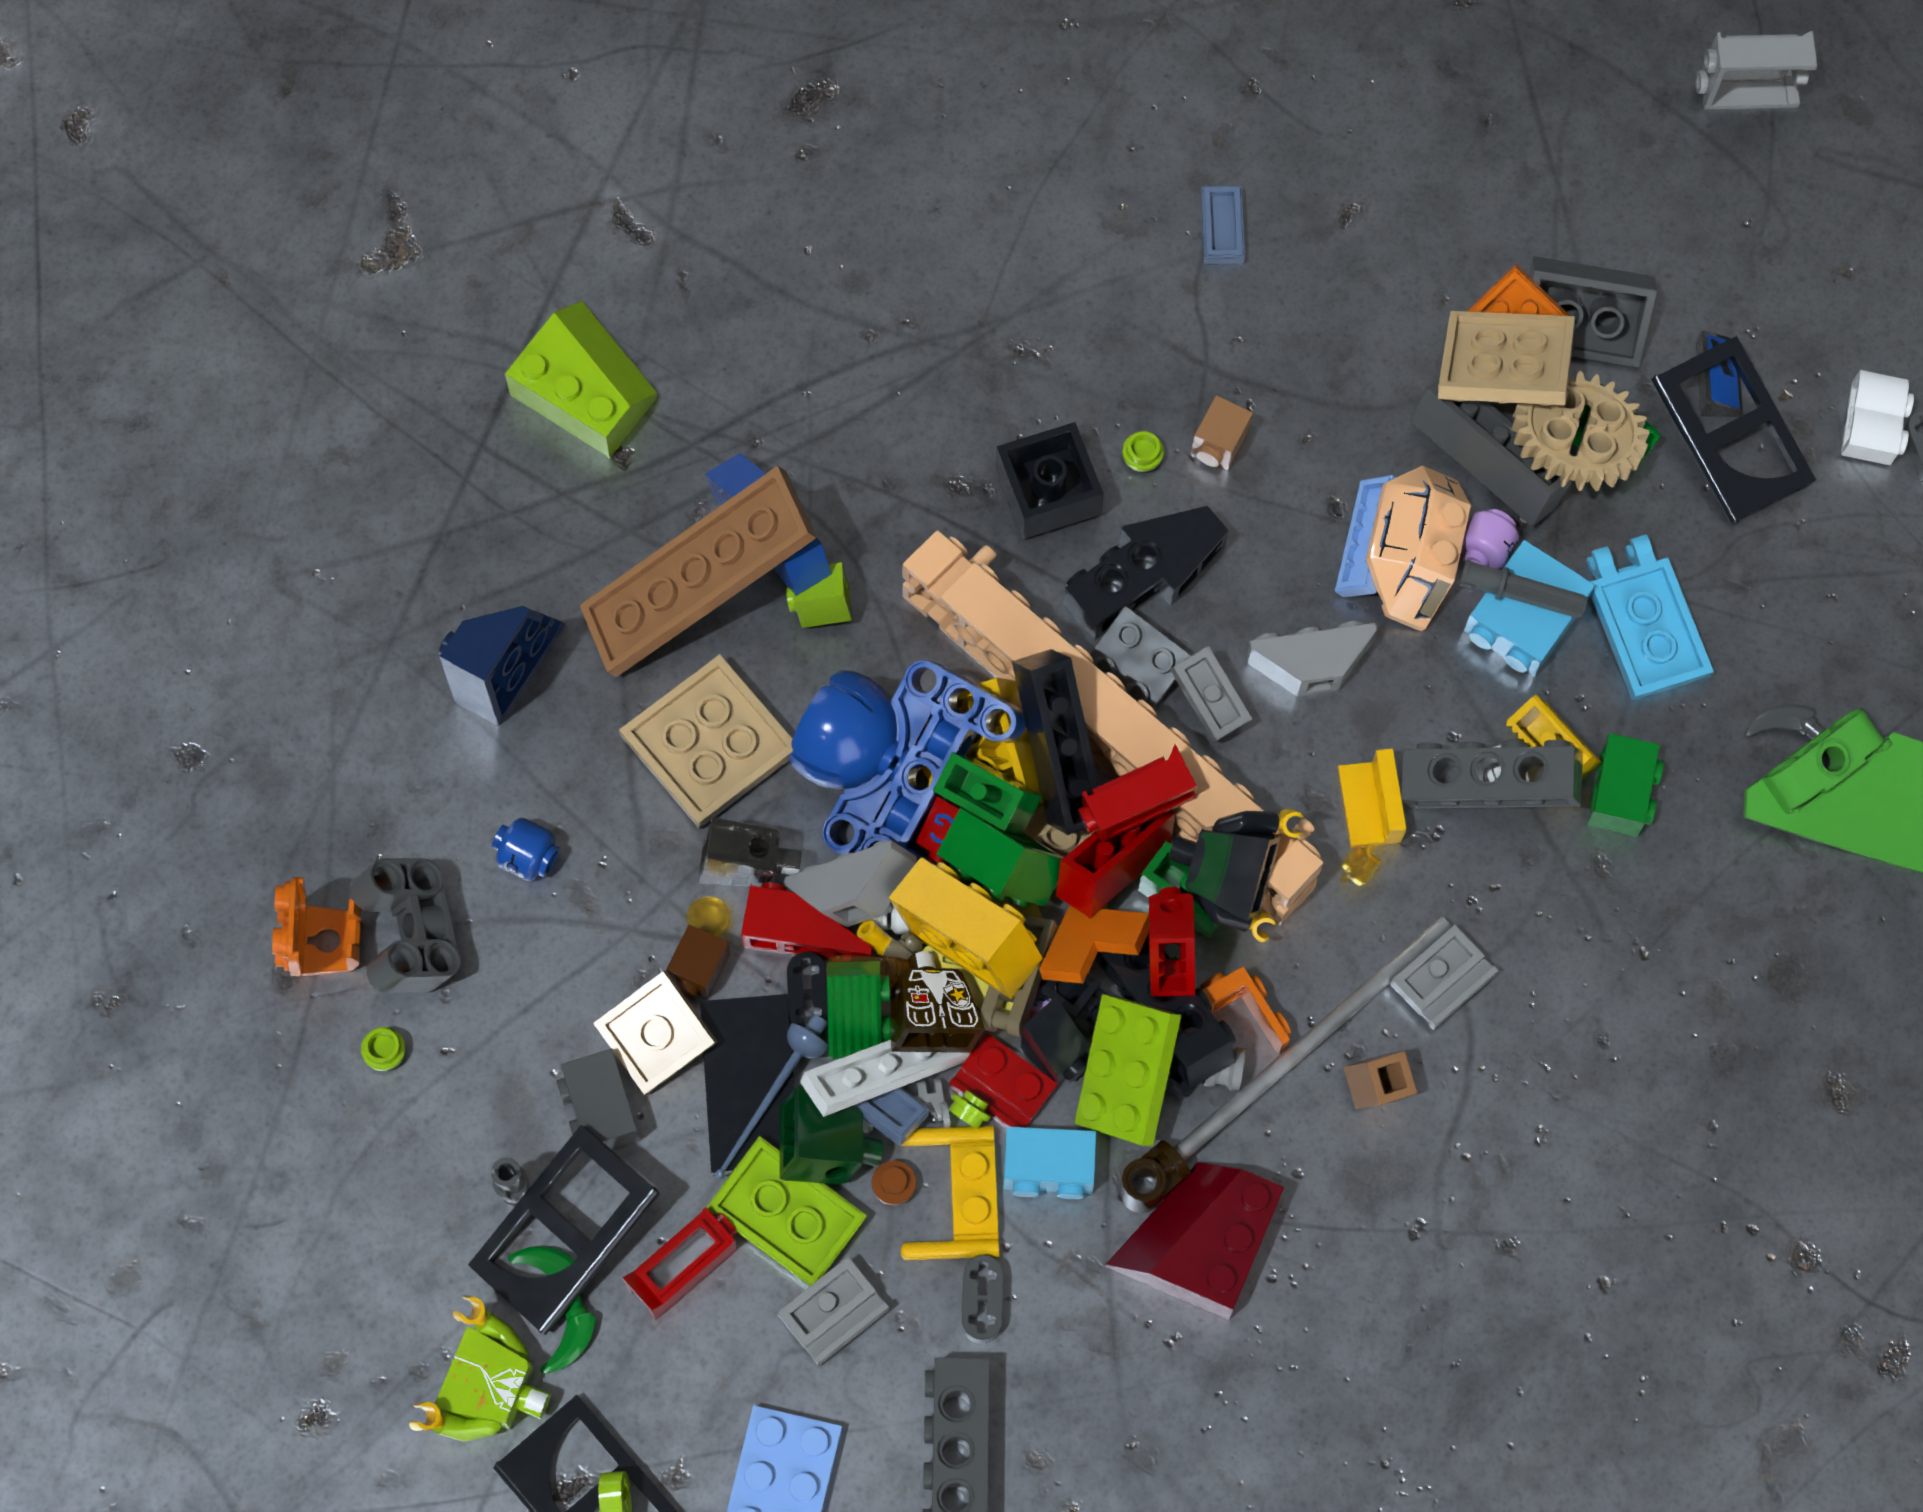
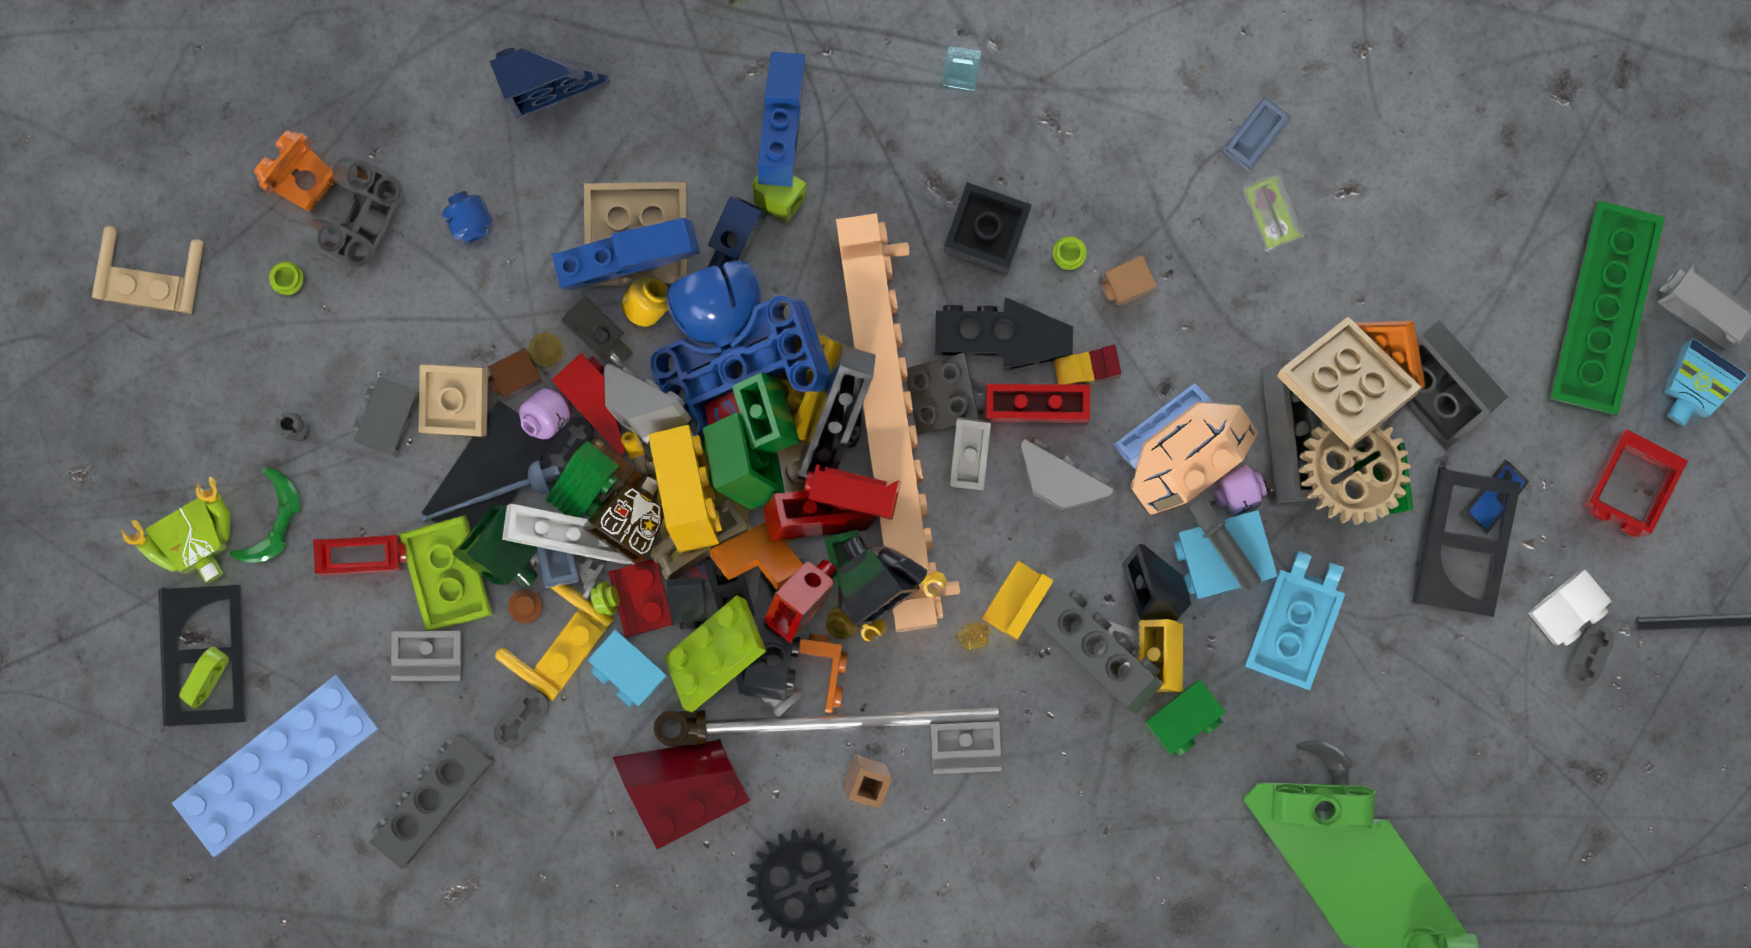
camera: 45 degrees right, 15 degrees up
black window [468,1125,660,1335] -> none
medium nougat plate [579,466,817,677] -> none
none -> tan plate [91,226,204,314]
none -> lavender head [519,388,570,440]
none -> blue brick [552,218,700,291]
none -> yellow head [620,276,668,327]
none -> dark blue torso [708,196,768,276]
none -> black gear [746,829,859,942]
none -> clear yellow plate [826,606,860,639]
none -> clear light blue slope [942,46,982,91]
none -> red brick [985,384,1090,423]
none -> leg [1053,344,1121,385]
none -> black slope [1122,544,1191,621]
none -> clear slope [1243,174,1306,251]
none -> green plate [1549,200,1665,416]
none -> red window [1583,429,1688,538]
none -> medium azure torso [1664,338,1748,426]

